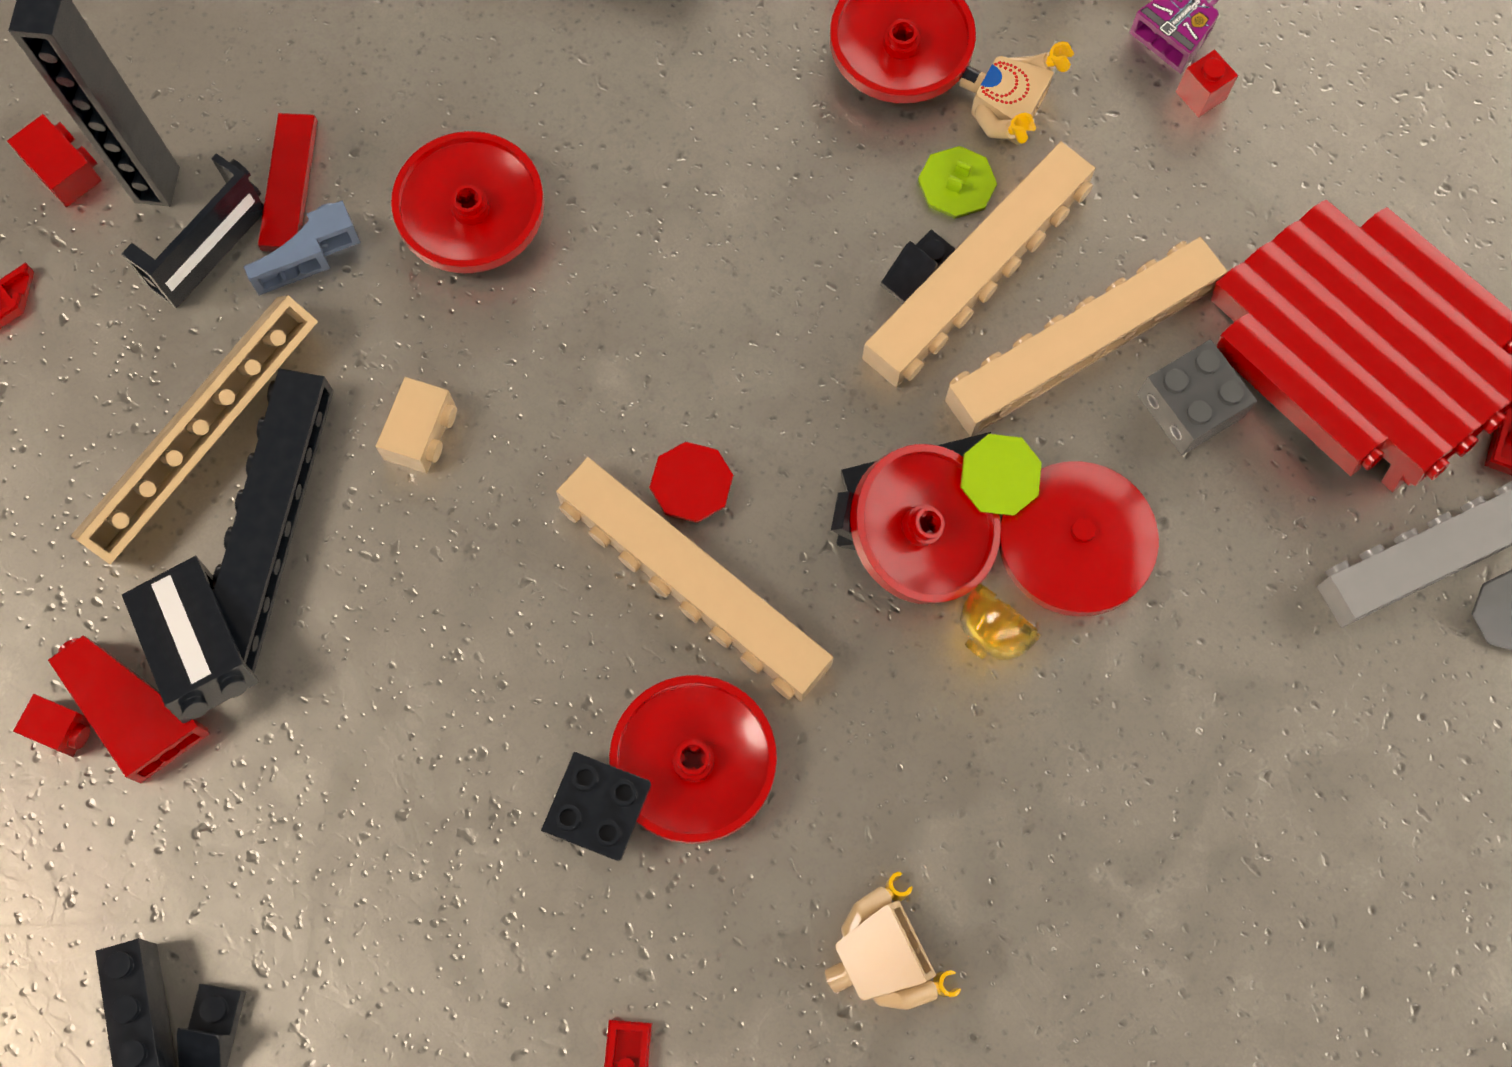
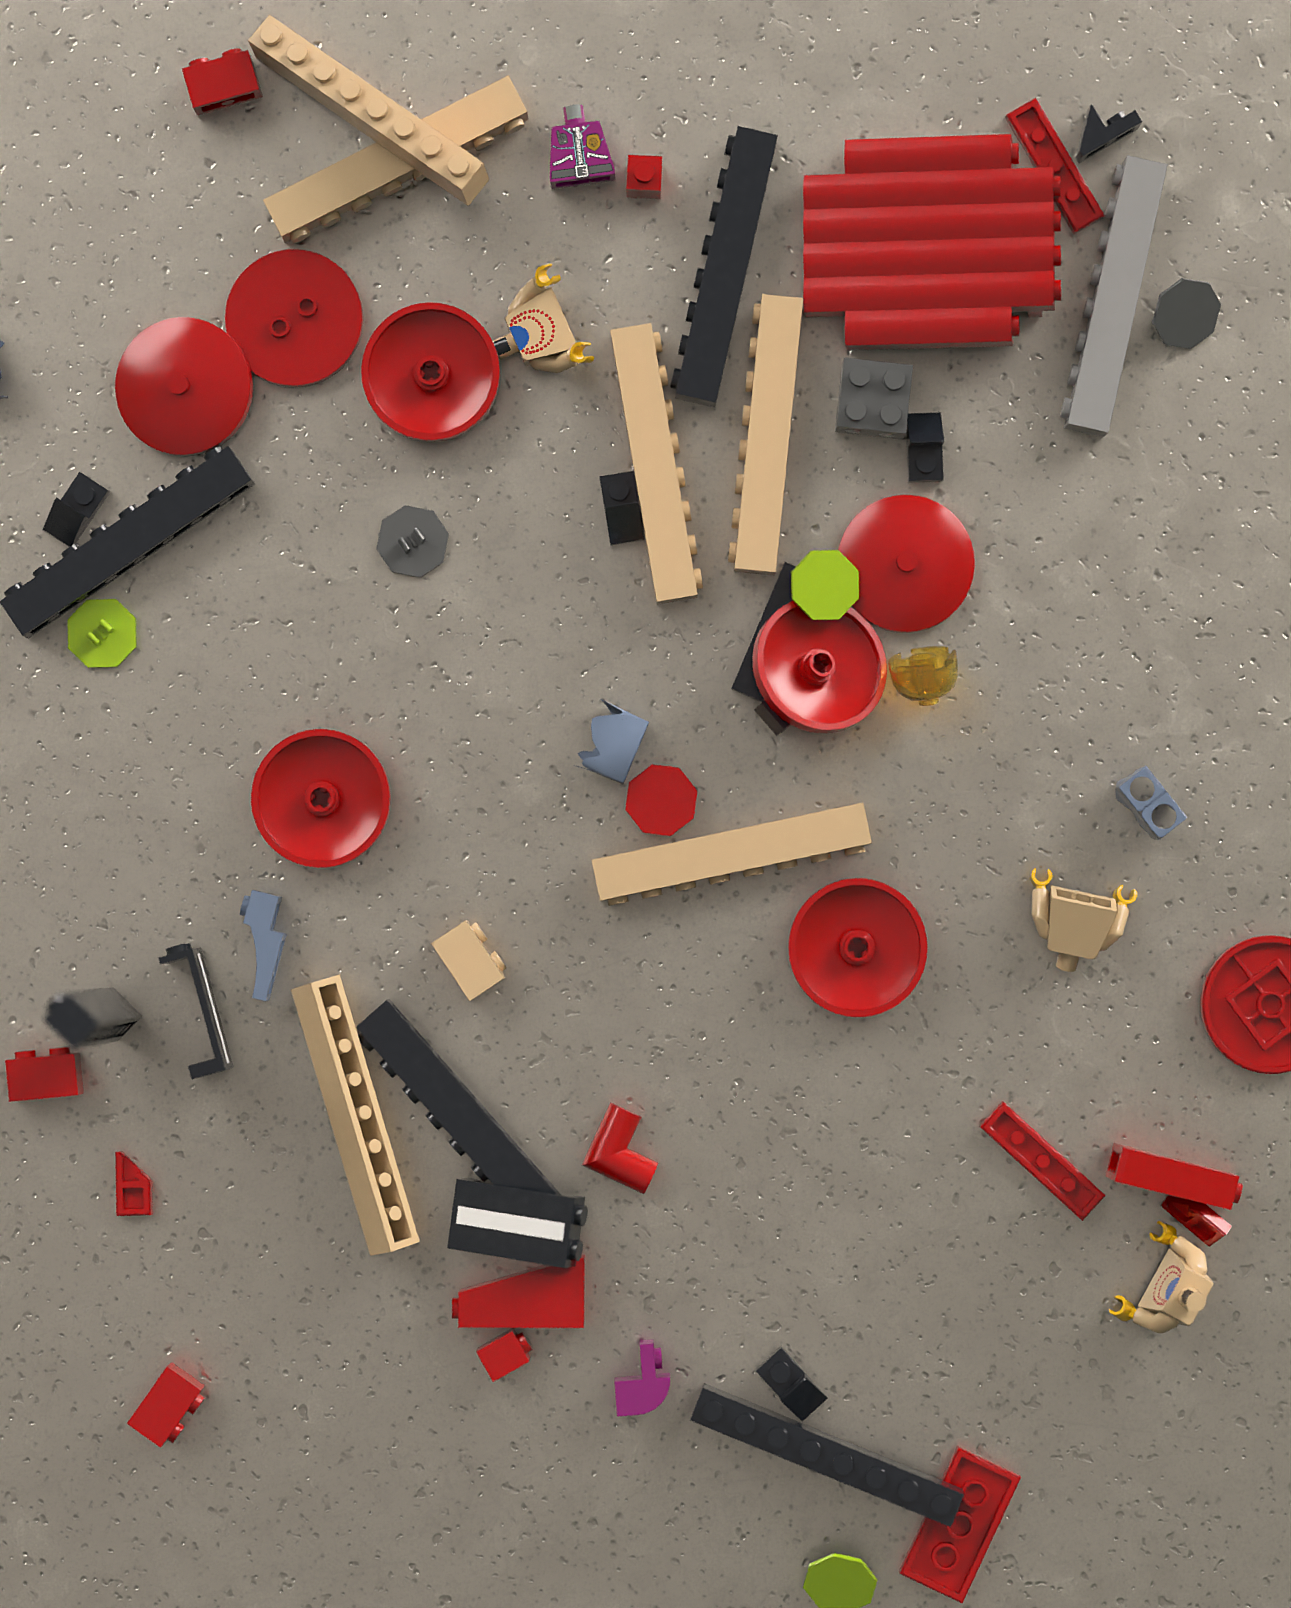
camera: 50 degrees left, 15 degrees up
red tile [258,113,318,252] -> none
black bracket [541,752,651,861] -> none
lime piece [918,146,997,219] -> none
none -> dark grey piece [376,505,449,578]
none -> sand blue piece [573,699,649,784]
none -> red brick [581,1102,658,1194]
none -> magenta brick [614,1339,670,1417]
none -> black brick [670,126,778,408]
none -> black slope [906,412,944,483]
none -> sand blue piece [1116,766,1188,840]

